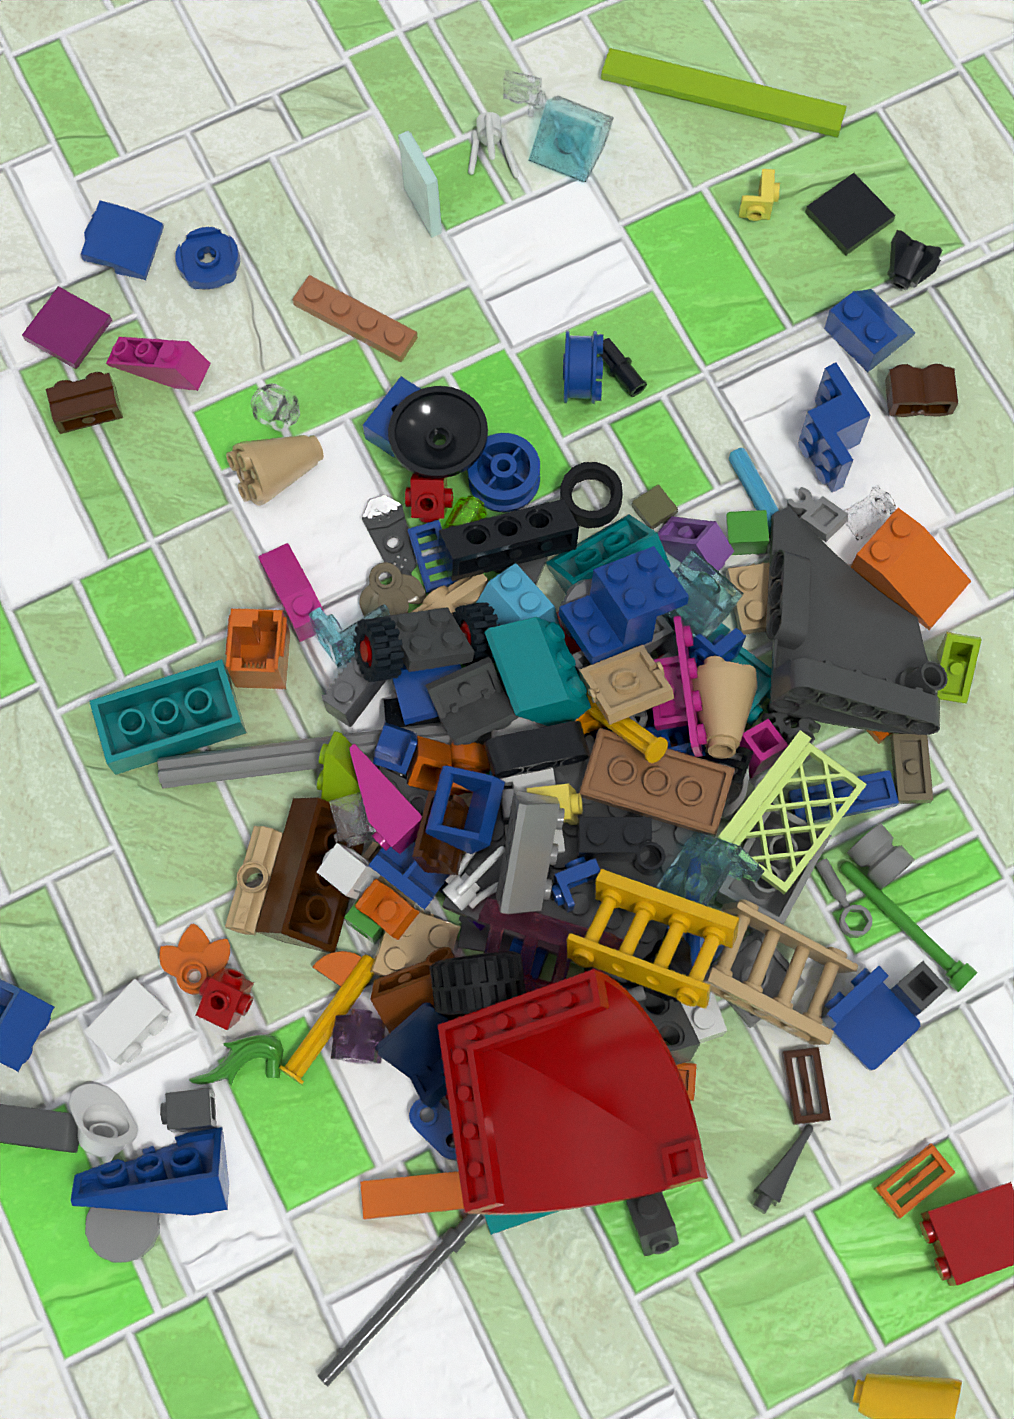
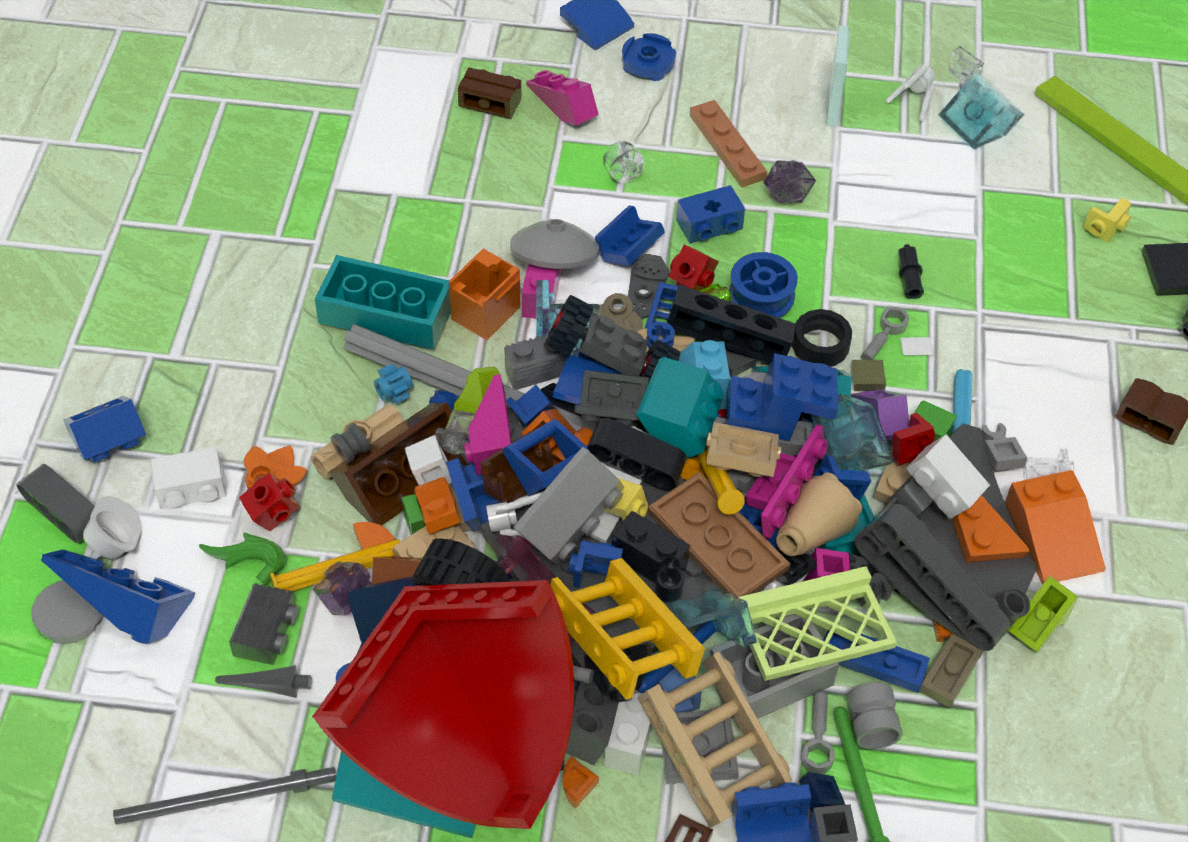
camera: 30 degrees right, 20 degrees down
magenta tile [22,286,113,369] -> none
dark grey brick [160,1088,217,1133] -> none
tan cone [226,435,324,506] -> none
orange tile [360,1171,464,1220] -> none
black dish [388,386,488,479] -> none
blue wheel [563,330,603,404] -> none
blue bracket [798,362,871,493] -> none
blue slope [824,289,916,373] -> none
none -> dark grey piece [215,665,312,698]
none -> flat silver brick [229,583,299,665]
none -> dark grey wheel [330,423,371,464]
none -> dark azure gear [374,364,413,404]
none -> blue plate [429,390,459,412]
none -> light grey dish [510,219,599,269]
none -> blue bracket [595,205,665,266]
none -> blue bush [646,321,675,348]
none -> clear purple brick [763,160,816,203]
none -> dark blue plate [799,772,846,811]
none -> light grey piece [861,307,909,360]
none -> red bracket [892,413,935,465]
none -> white sticker [900,337,933,356]
none -> white brick [906,435,990,519]
none -> orange wing [952,495,1029,563]

